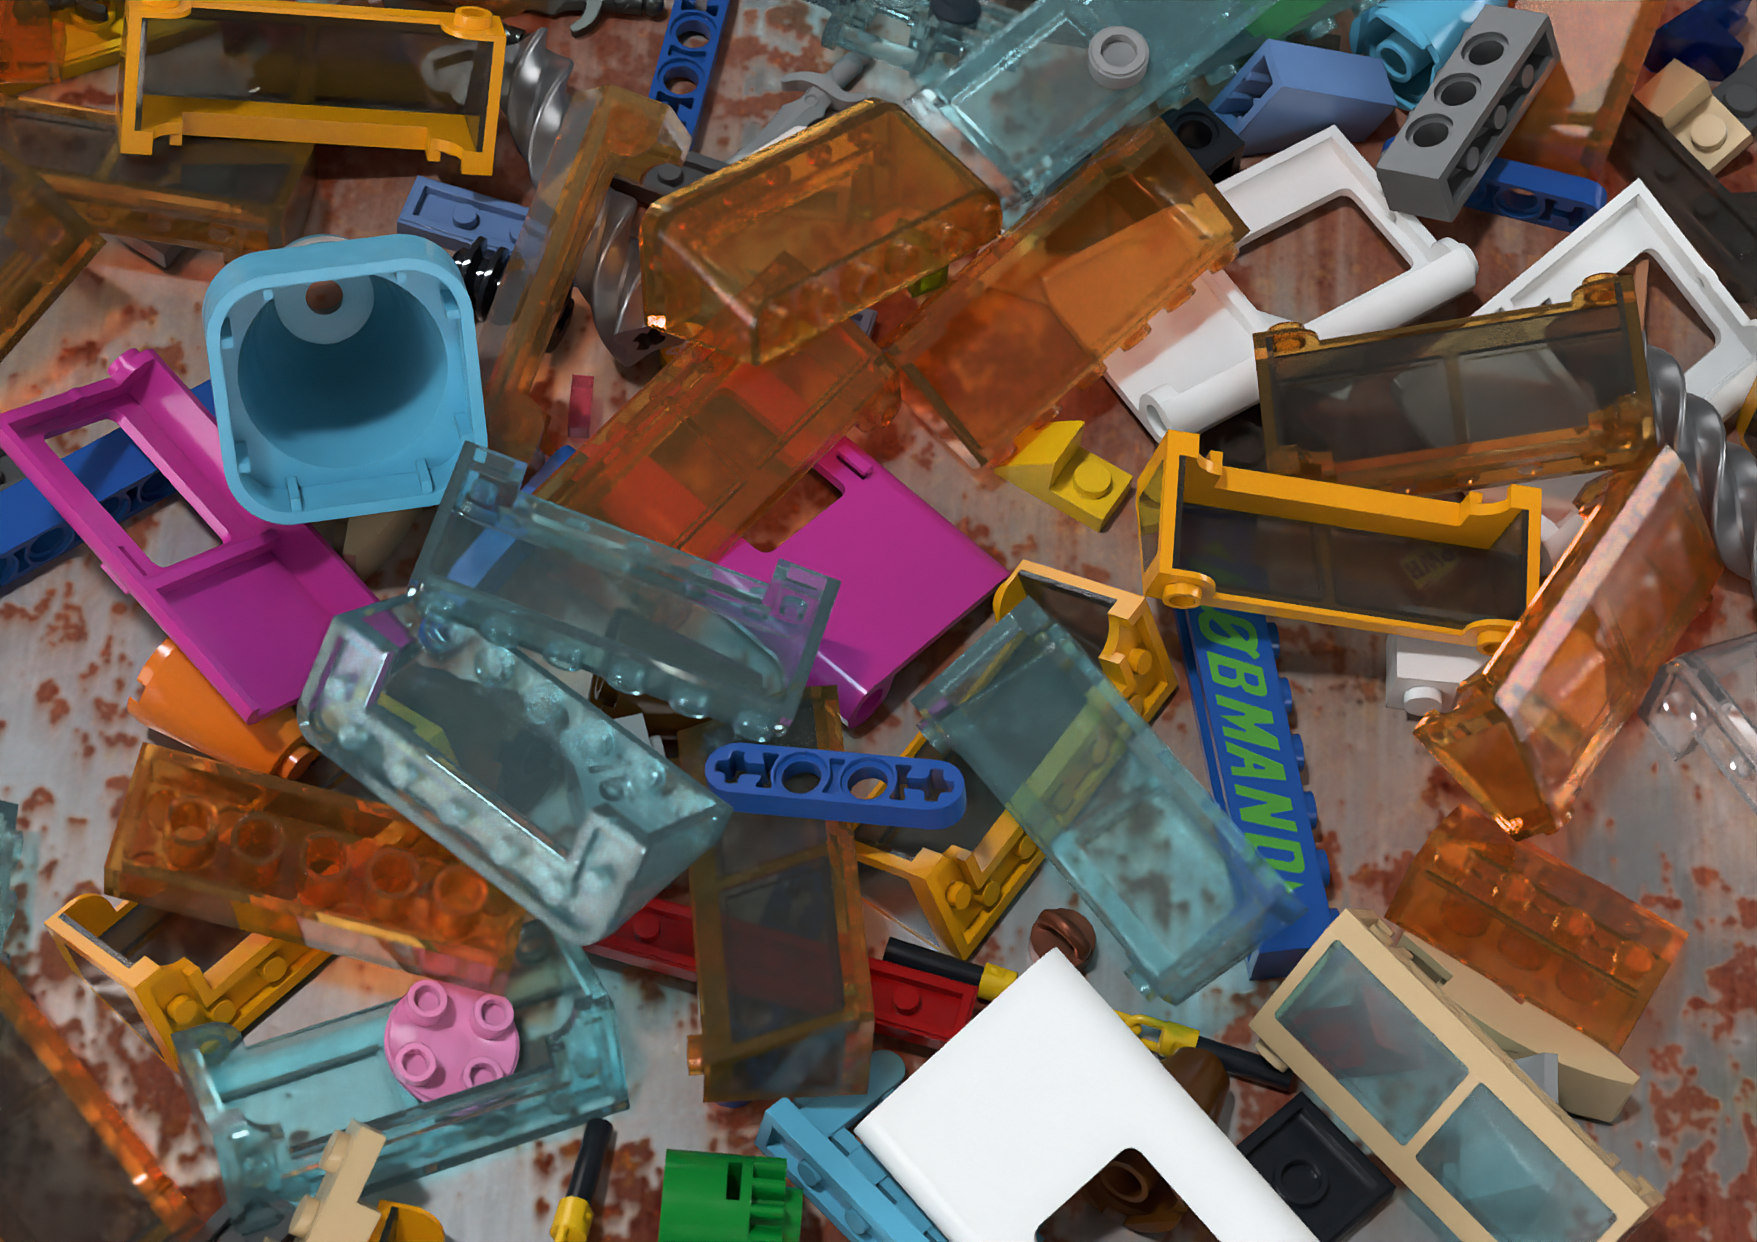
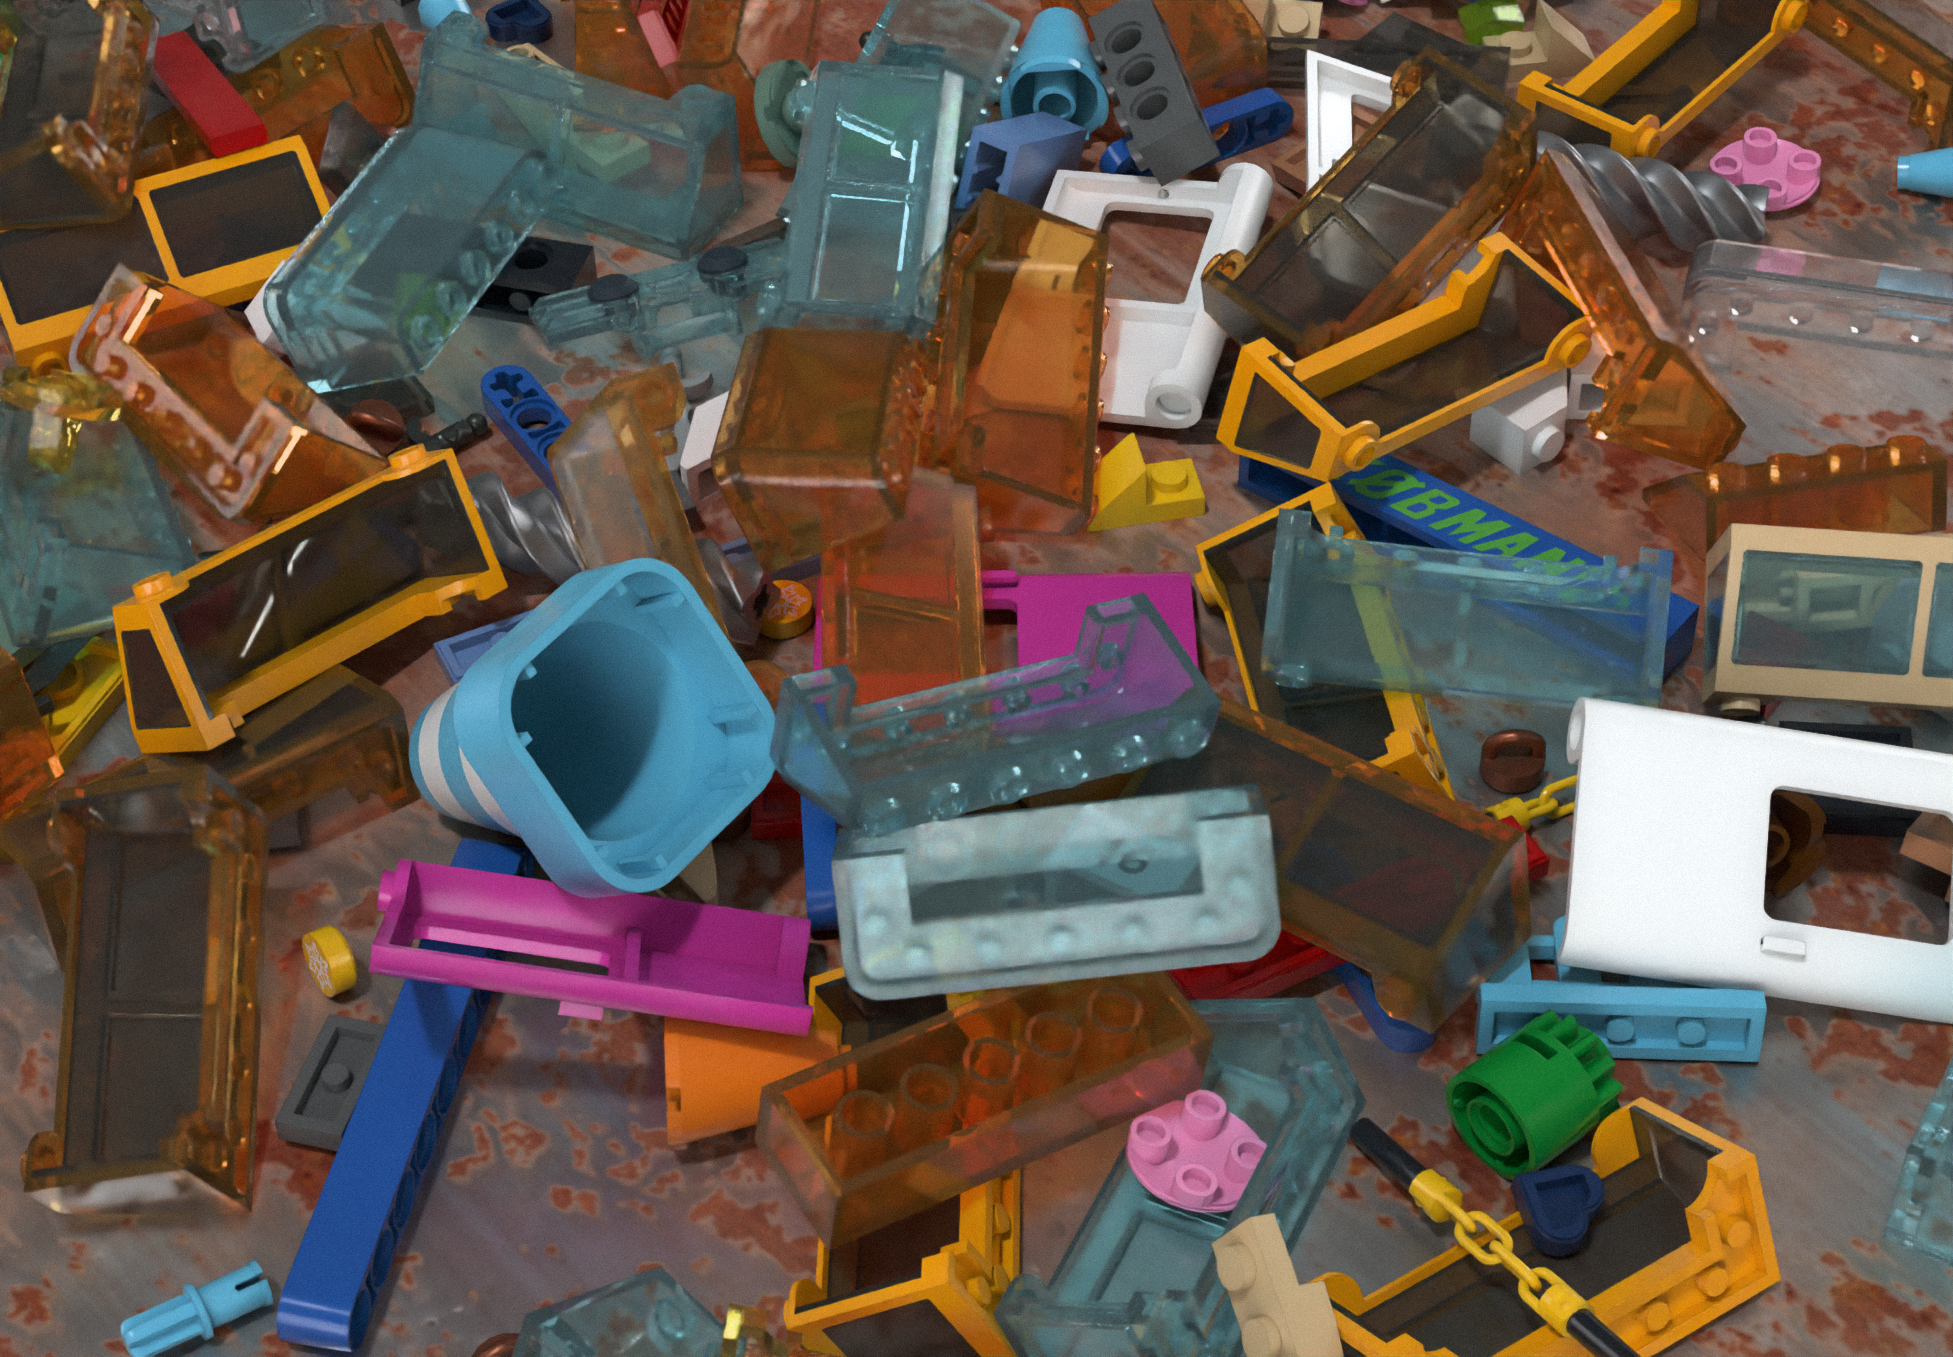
camera: 35 degrees left, 15 degrees down
blue beam [705,743,967,830] -> none
light grey tile [1087,26,1149,89] -> none
none -> yellow tile [302,925,358,997]

